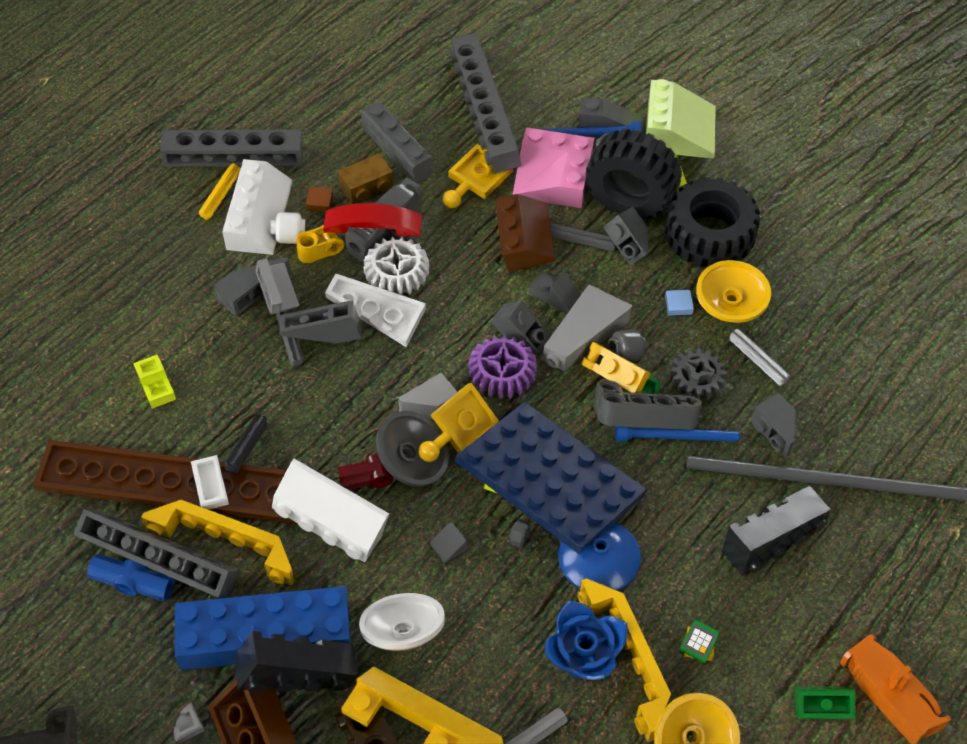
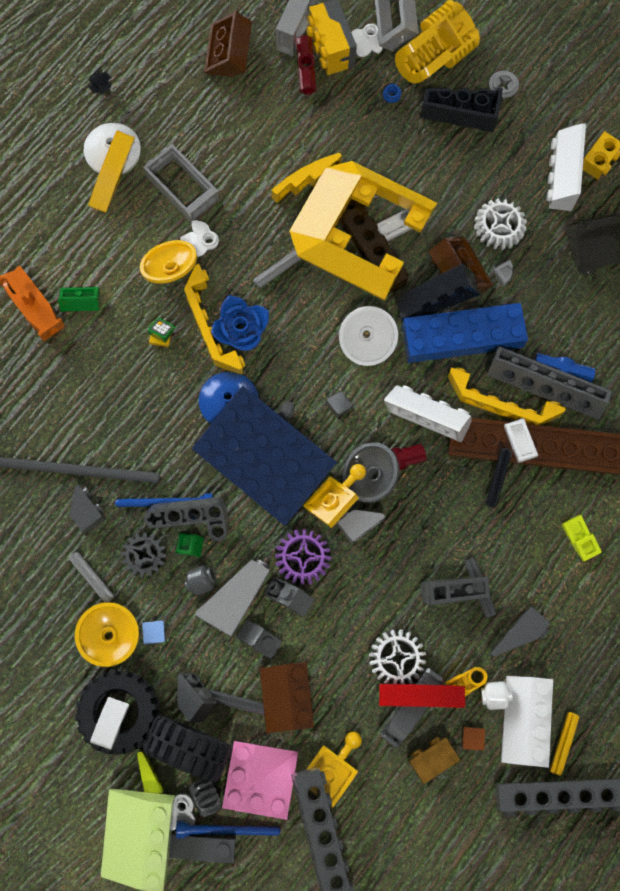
camera: 175 degrees right, 20 degrees up
light grey panel [256,258,299,315] -> none
white wing [325,274,426,347] -> none
dark grey brick [361,102,433,183] -> none
yellow plate [581,342,651,393] -> none
wedge [722,486,831,576] -> none
none -> white slope [90,697,129,750]

